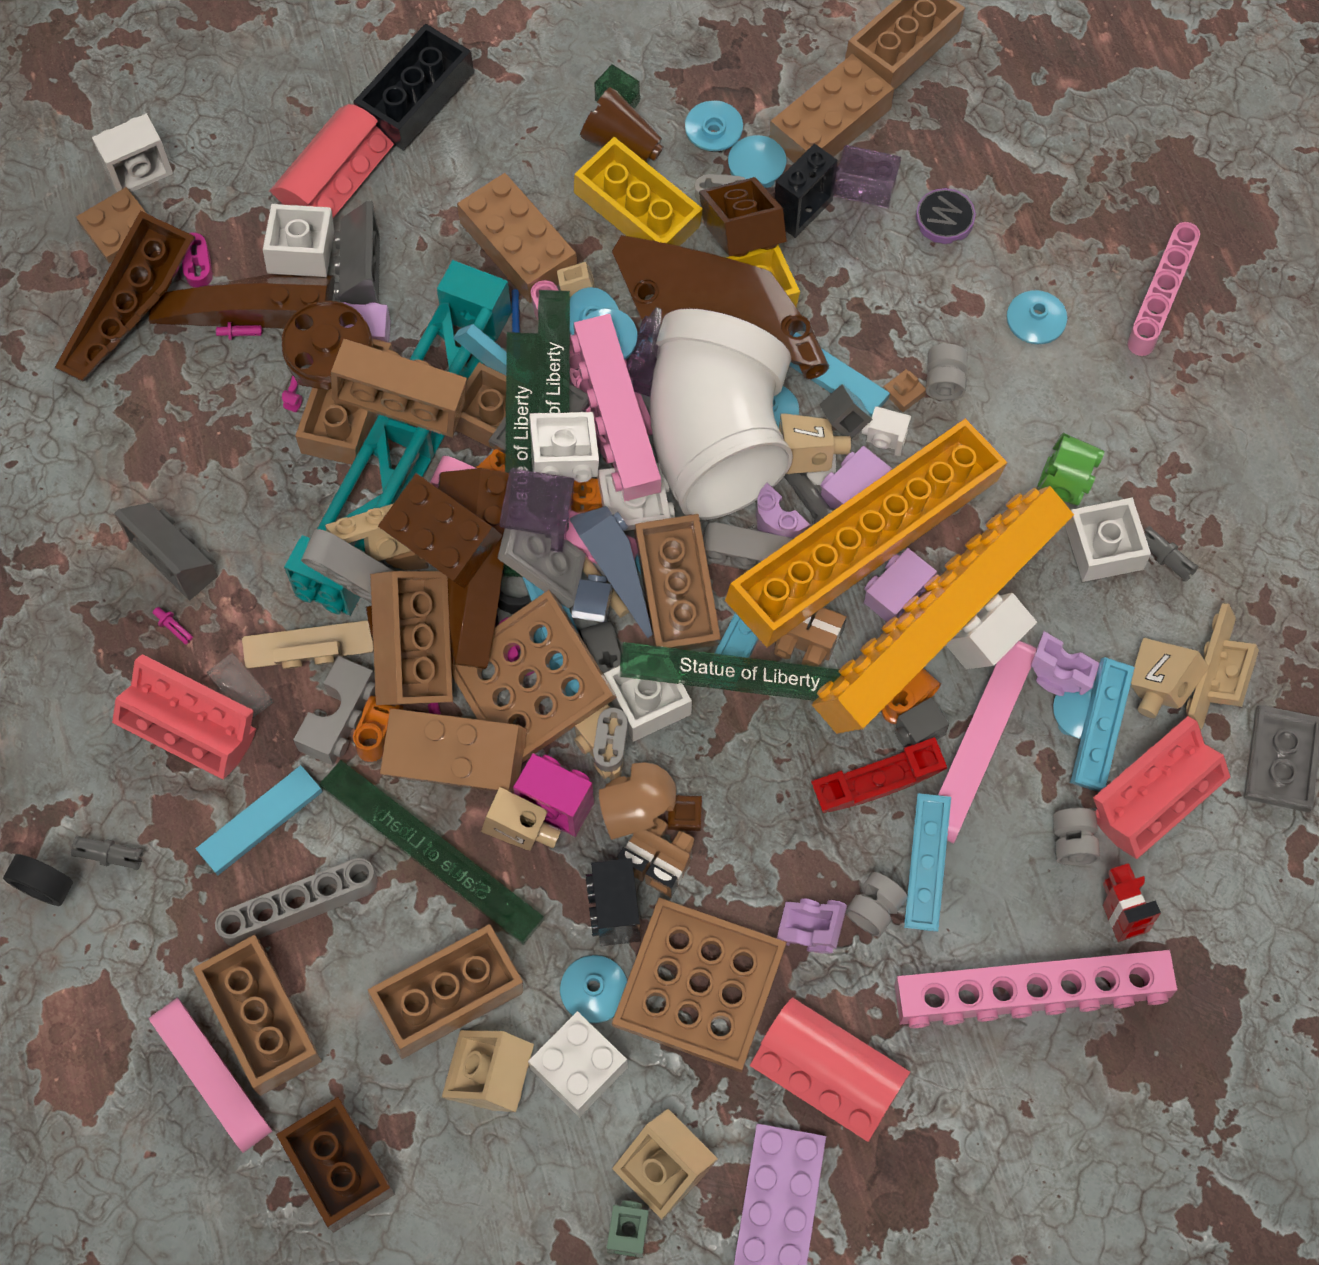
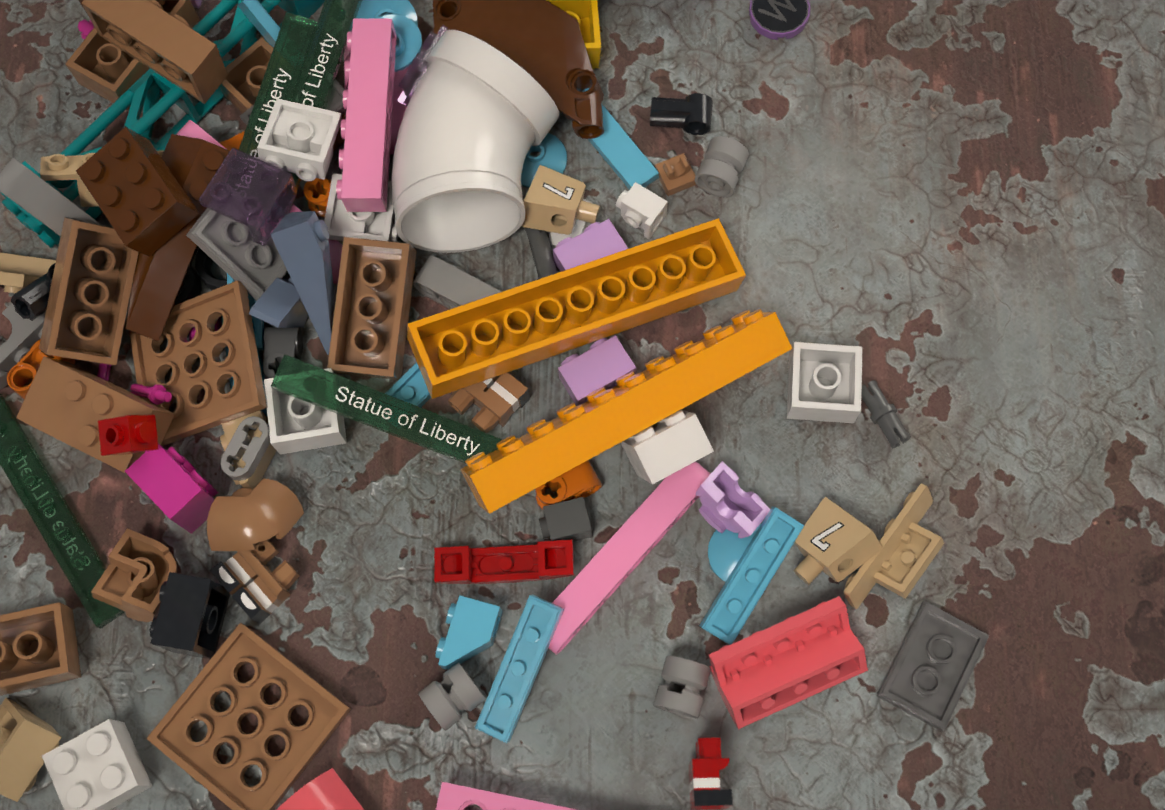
camera: 20 degrees right, 5 degrees up
tan torso [481,787,561,851] -> none
medium azure dish [560,955,627,1023] -> none
reddish brown tile [668,795,702,831] -> none
lavender cylinder [756,483,810,538] -> none
lavender cylinder [777,899,847,954] -> none
dark grey brick [820,384,873,439] -> none
medium azure dish [1007,290,1067,344] -> none
bright green brick [1037,433,1105,506] -> none
bright pink beam [1127,222,1200,356] -> none
none -> black piece [11,263,55,321]
none -> medium nougat brick [91,528,177,622]
none -> red brick [98,415,159,456]
none -> dark pink piece [130,383,172,405]
none -> medium azure slope [435,595,503,670]
none -> black piece [650,93,713,135]

